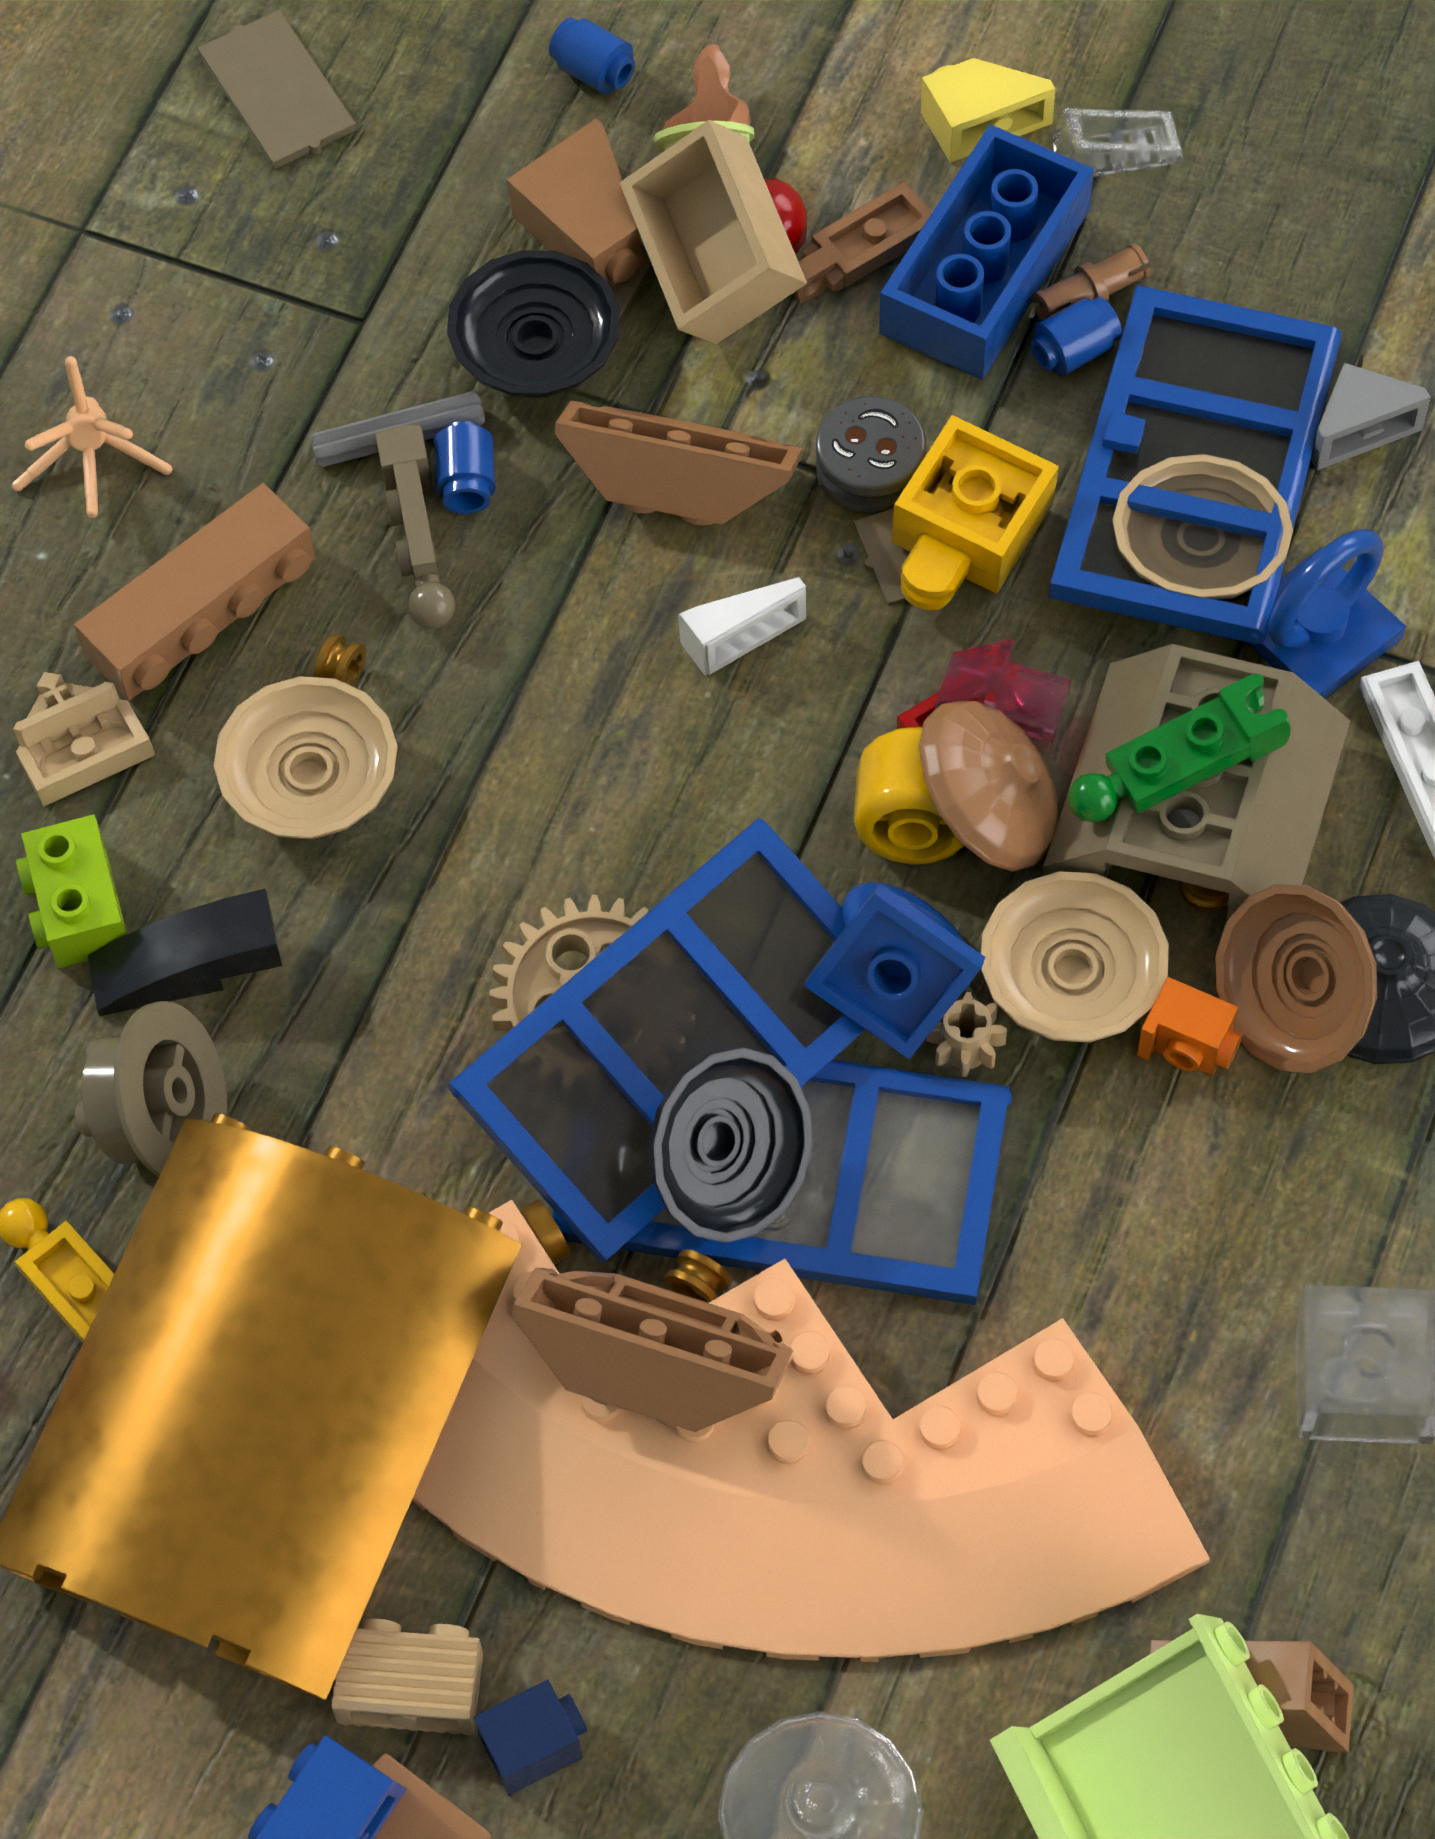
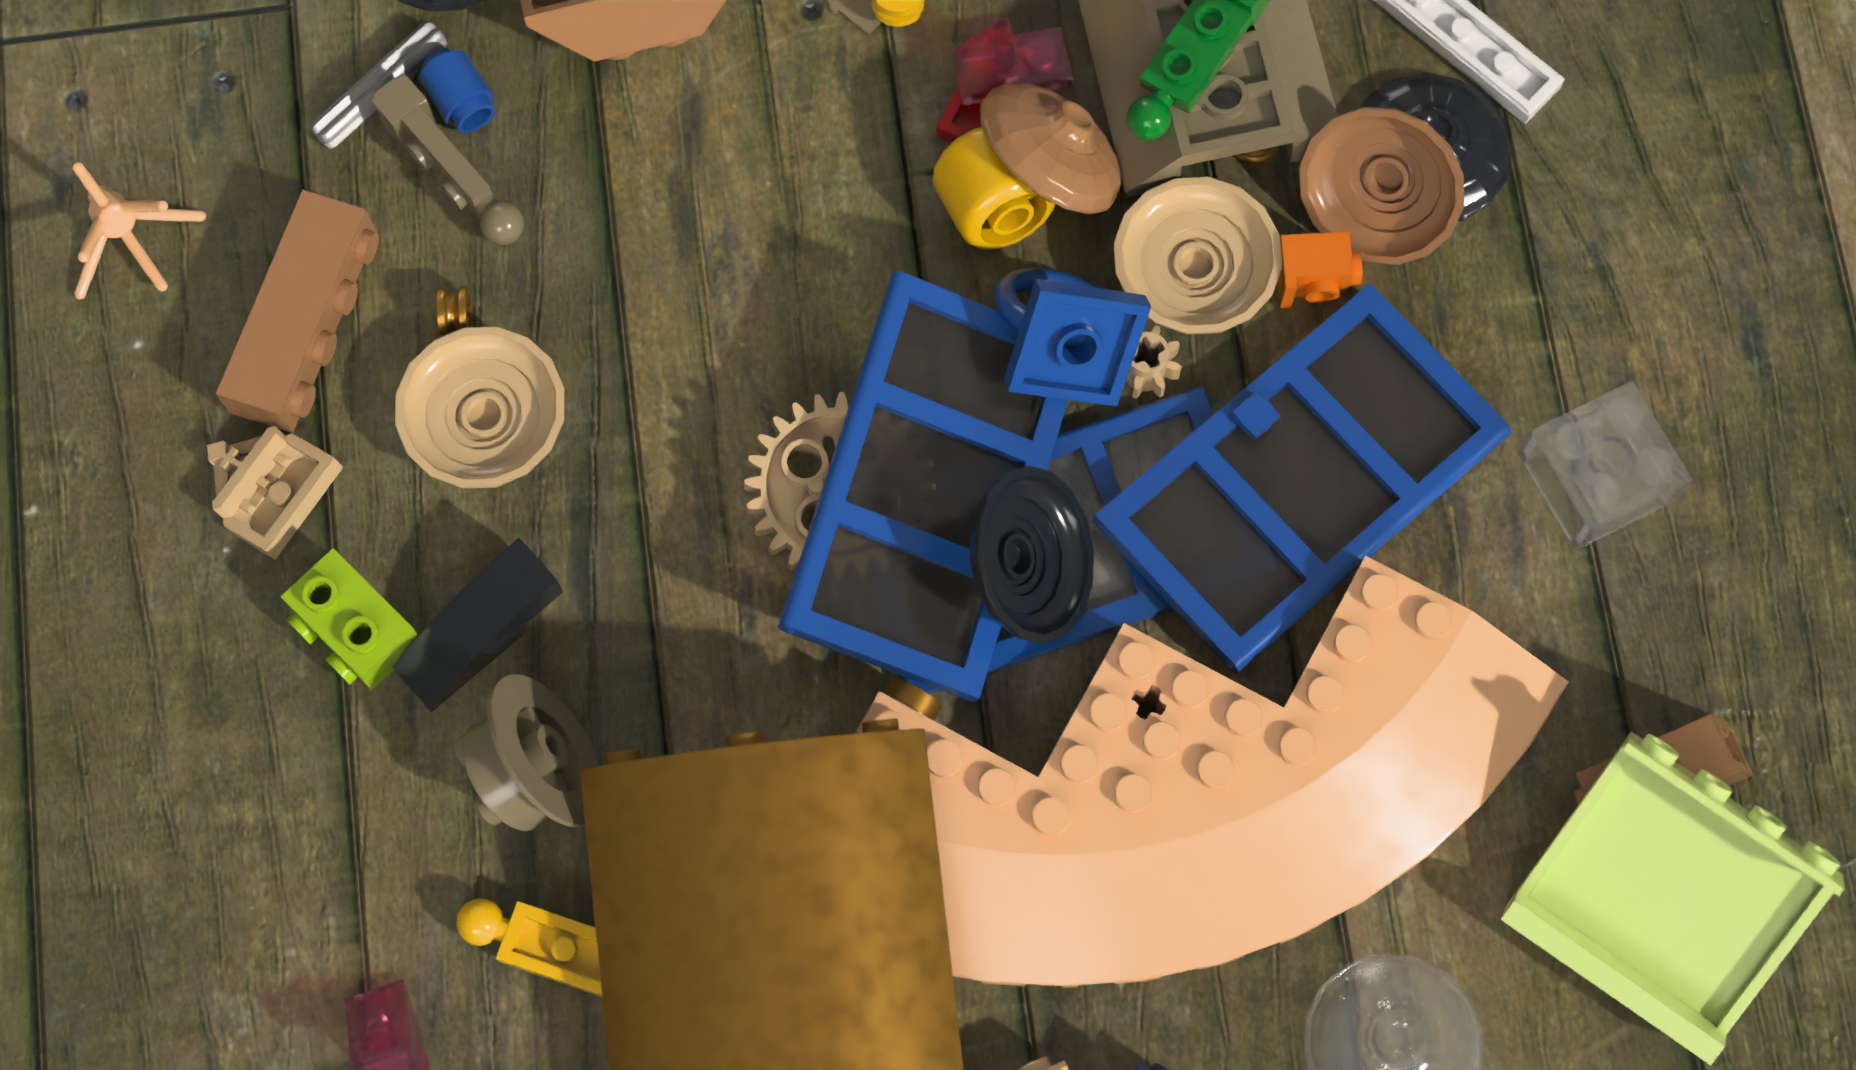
camera: 30 degrees left, 10 degrees up
medium nougat wedge [511,1268,793,1432] -> none
pearl gold bush [664,1249,731,1303] -> none
white slope [678,577,806,676] -> none
none -> door [1092,283,1511,674]

